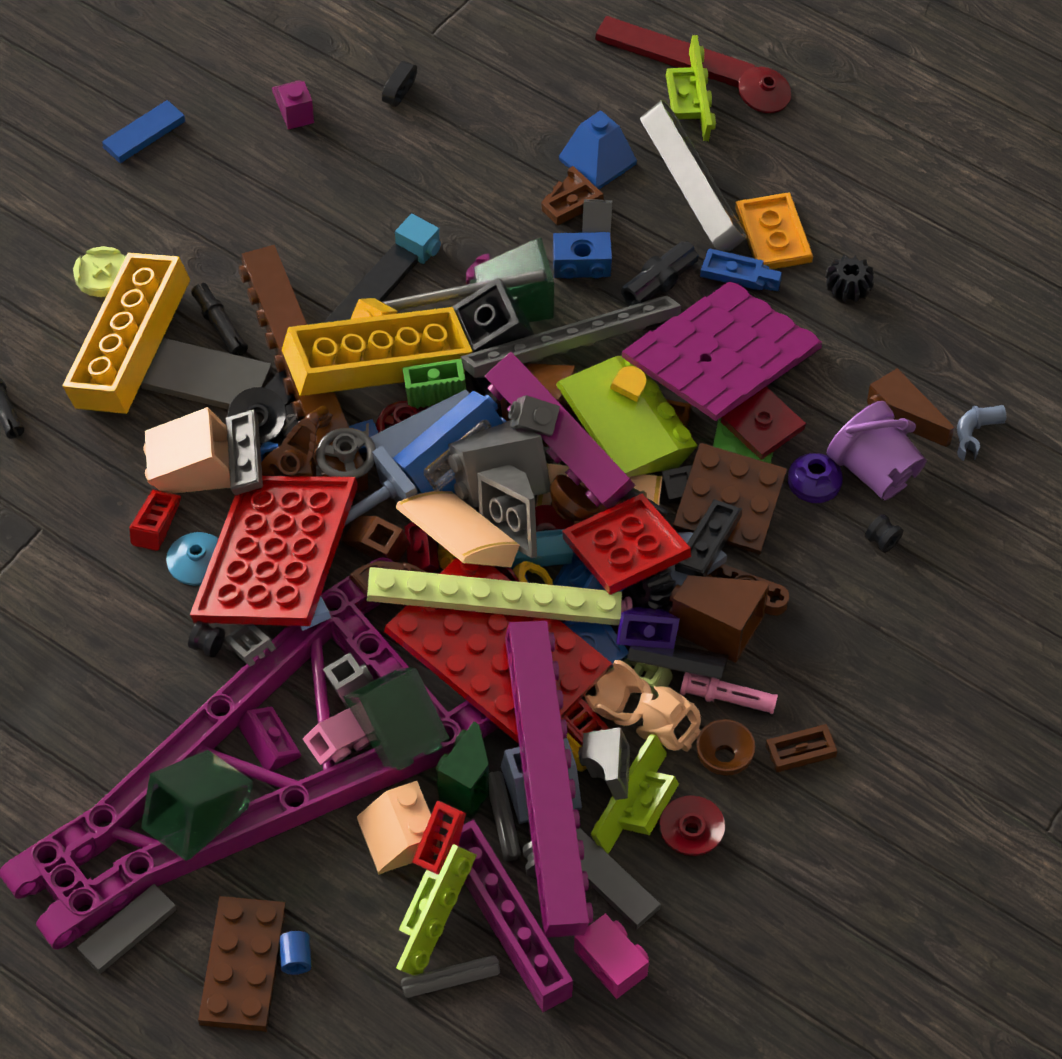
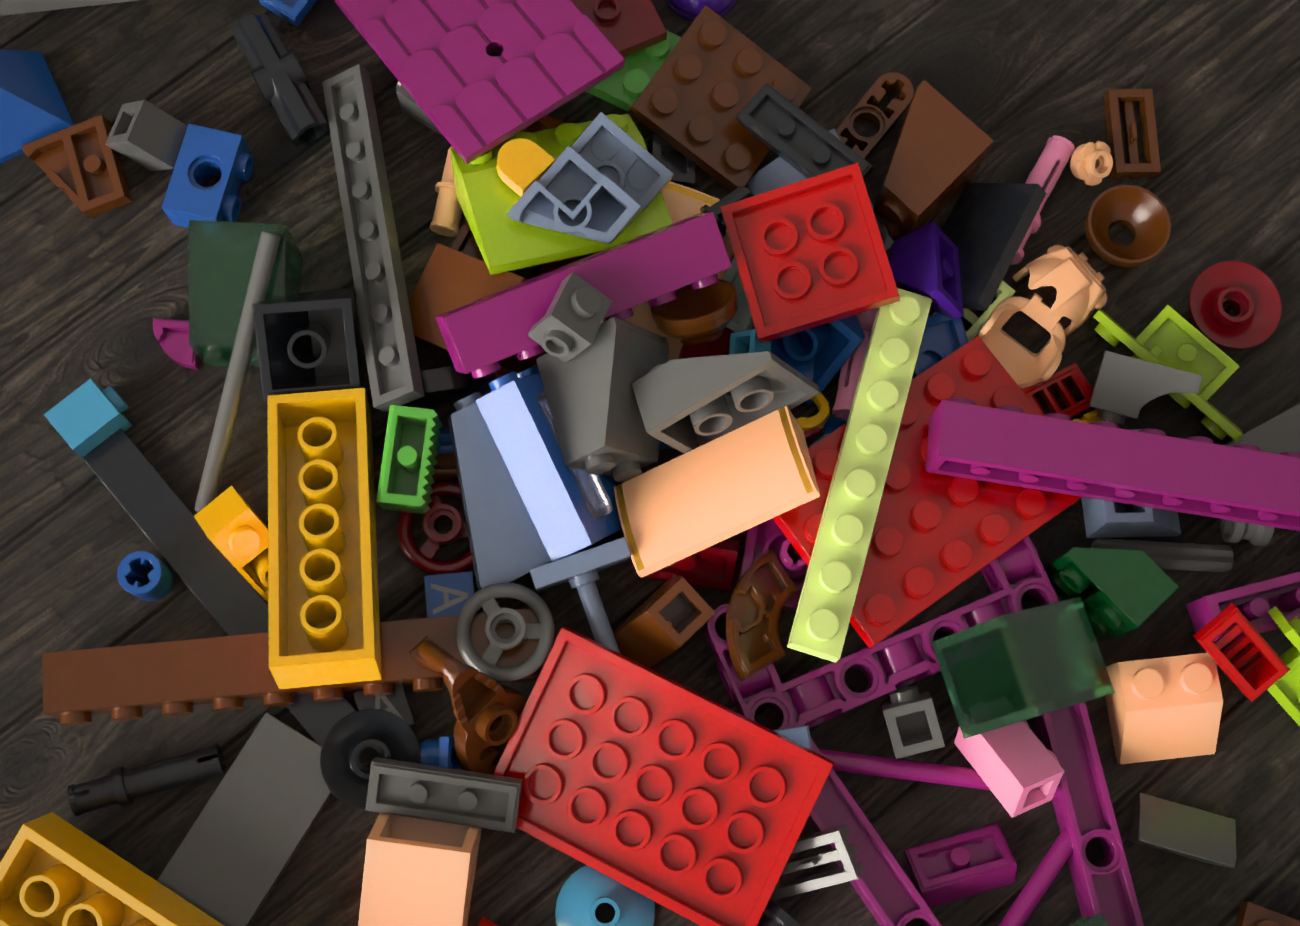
camera: 80 degrees left, 20 degrees up
none -> blue gear [117,551,174,601]
none -> sand blue slope [507,112,674,244]
none -> light nougat plate [1070,141,1113,186]
none -> dark grey slope [1128,793,1237,868]

